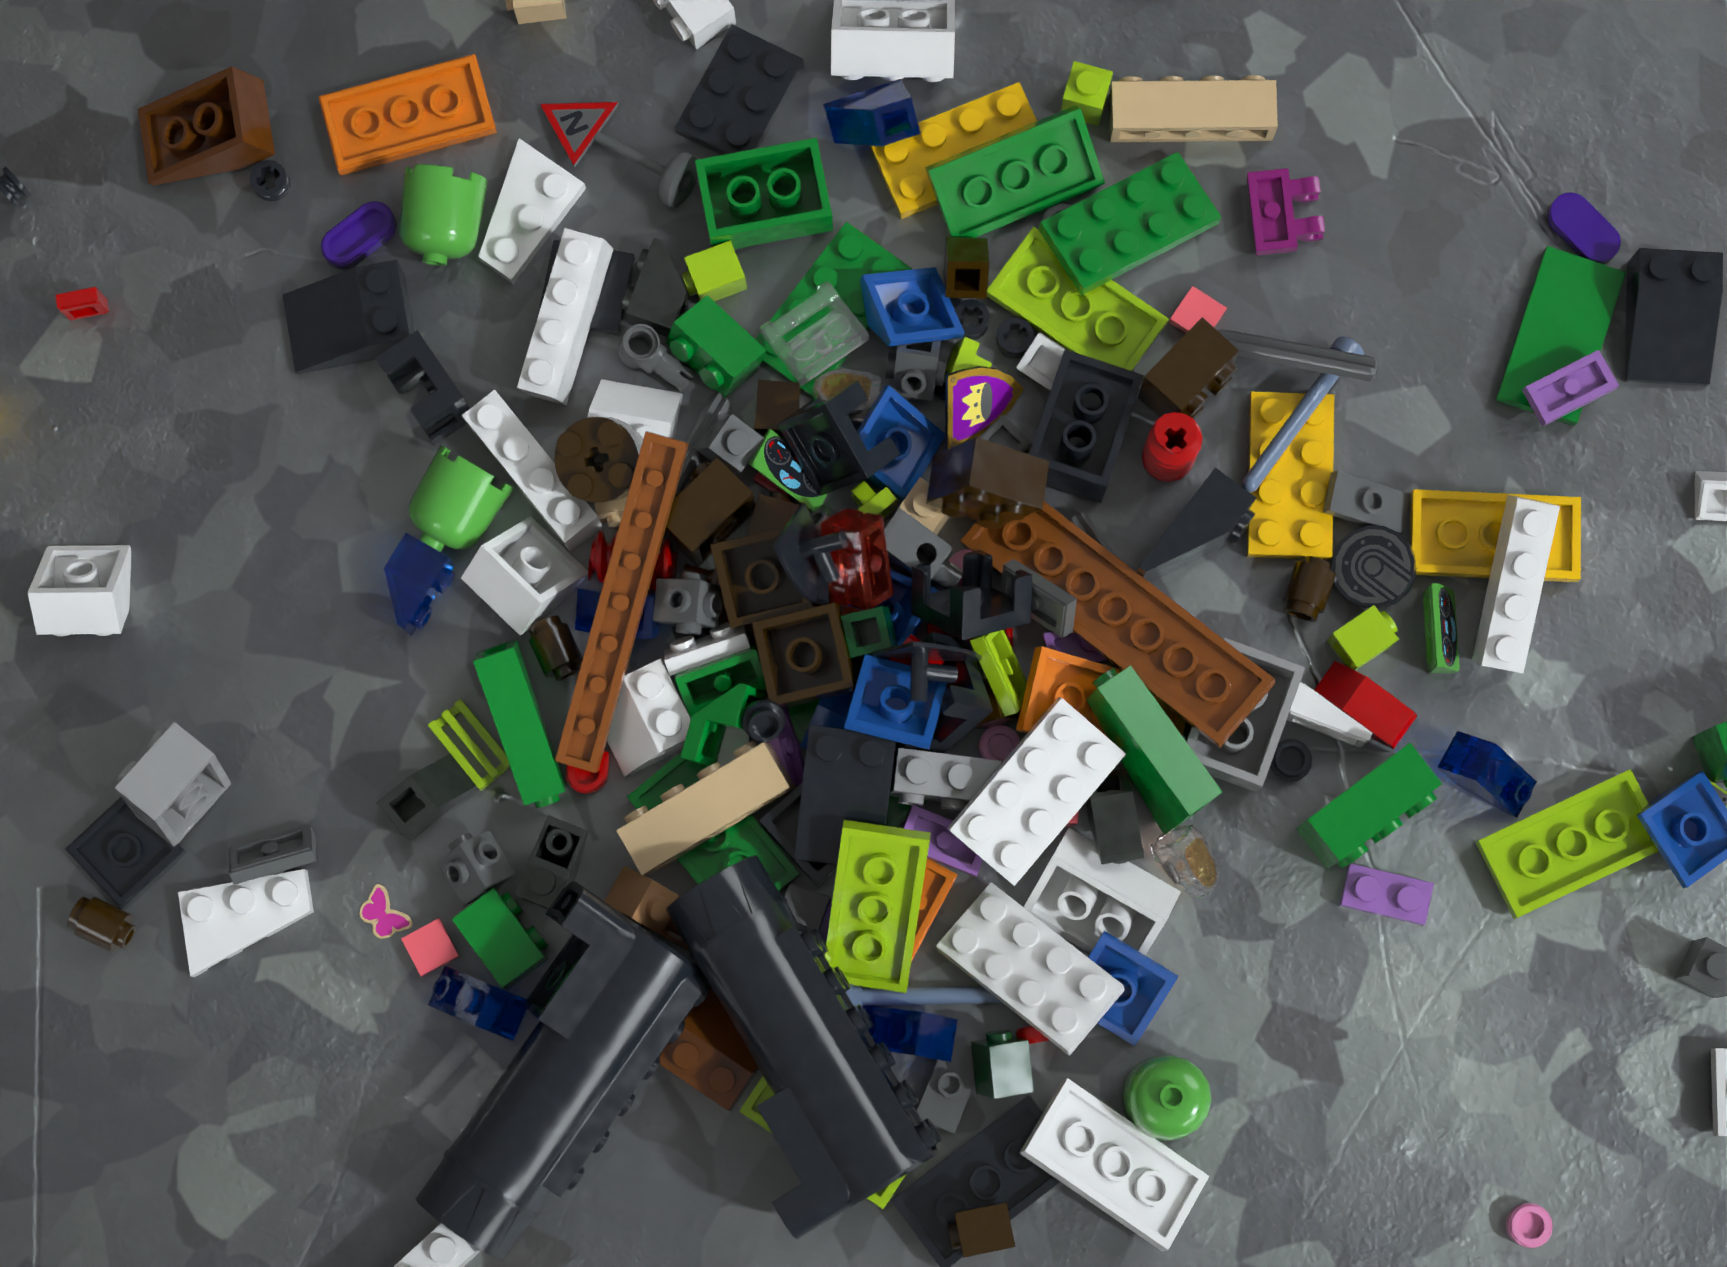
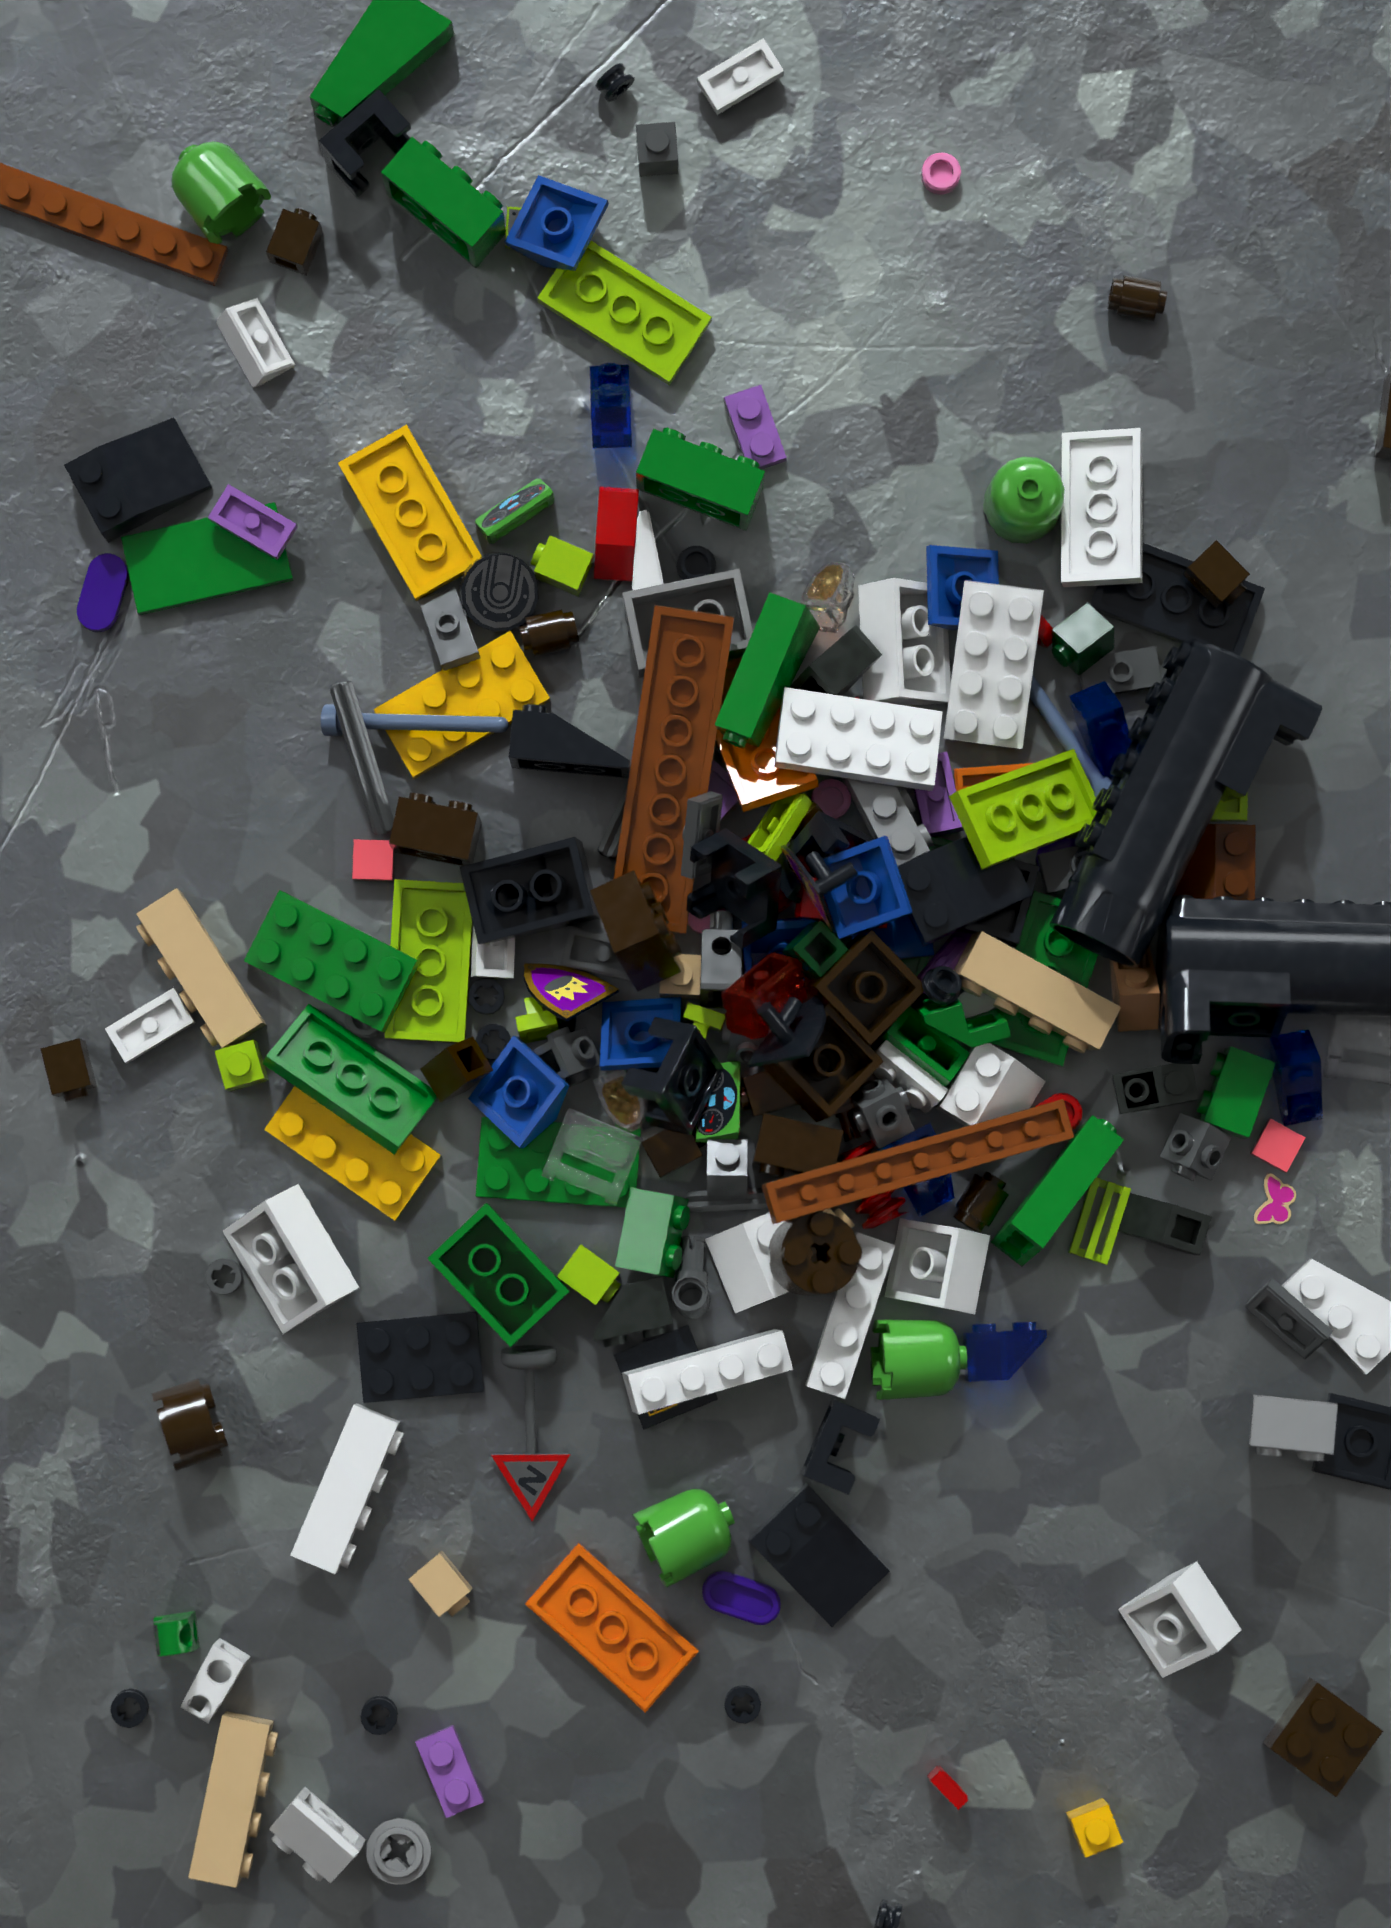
camera: 130 degrees left, 5 degrees up
reddish brown slope [138,66,275,185] -> none
white wing [478,138,586,284] -> none
clear blue slope [823,79,921,146] -> none
red piece [1142,412,1203,482] -> none
magenta plate [1246,168,1325,256] -> none
white brick [1472,495,1560,673] -> none
none -> white plate [105,988,196,1064]

